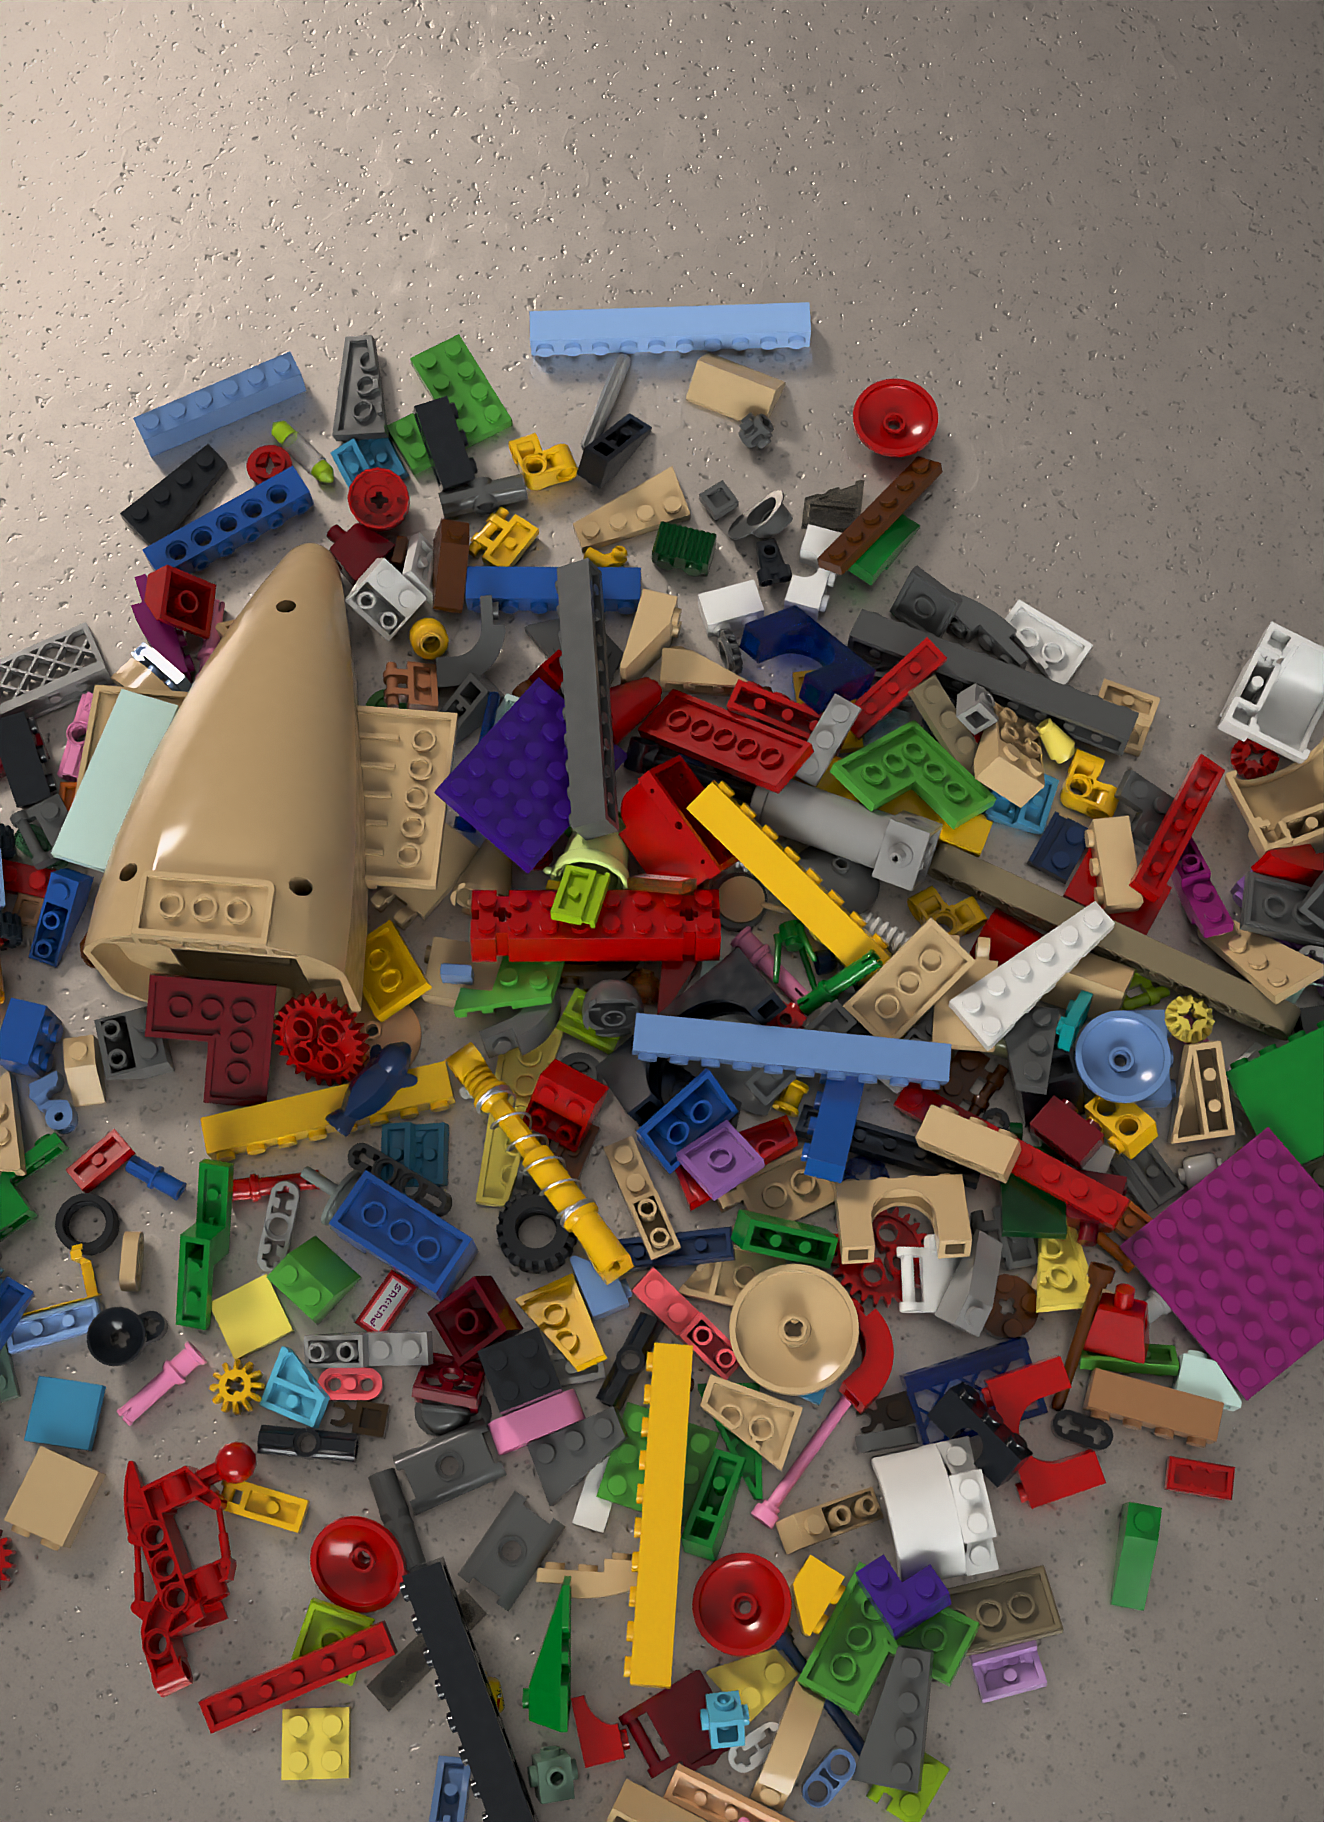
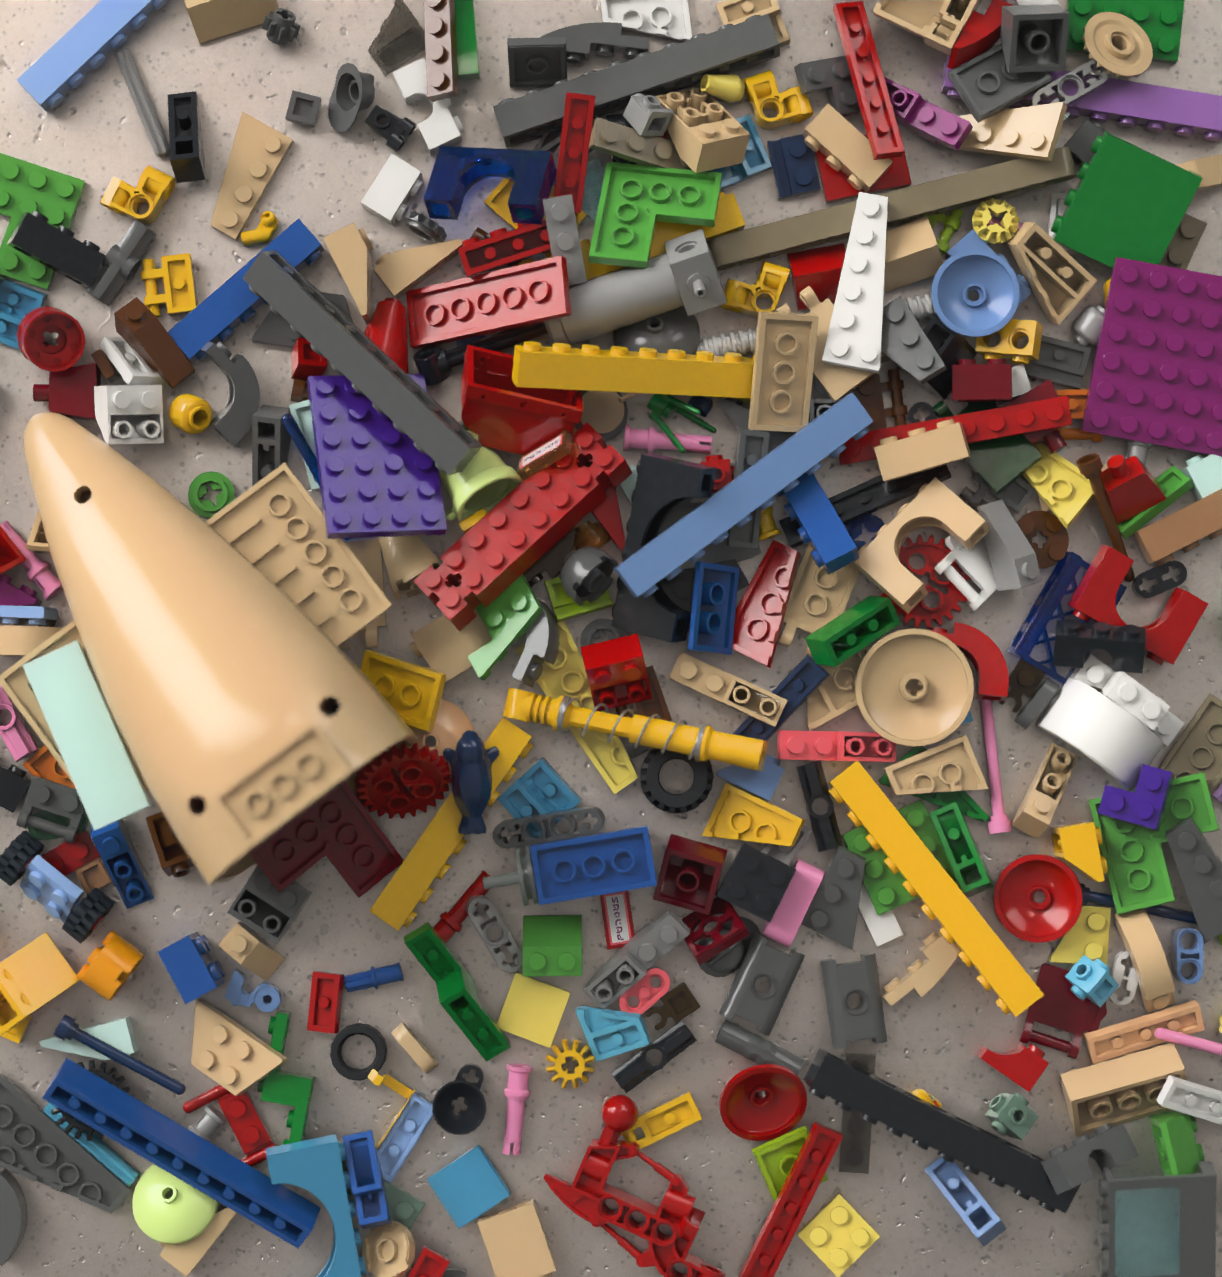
camera: 45 degrees left, 15 degrees up
nougat plate [383,661,438,711] -> none
medium blue tile [440,963,474,985] -> none
green wedge [522,1576,571,1732] -> none
lime plate [551,865,610,928] -> none
dark green brick [652,521,717,576] -> none
medium lavender plate [676,1120,765,1201] -> none
green pin [797,949,883,1016] -> none
teal plate [1056,990,1093,1052] -> none

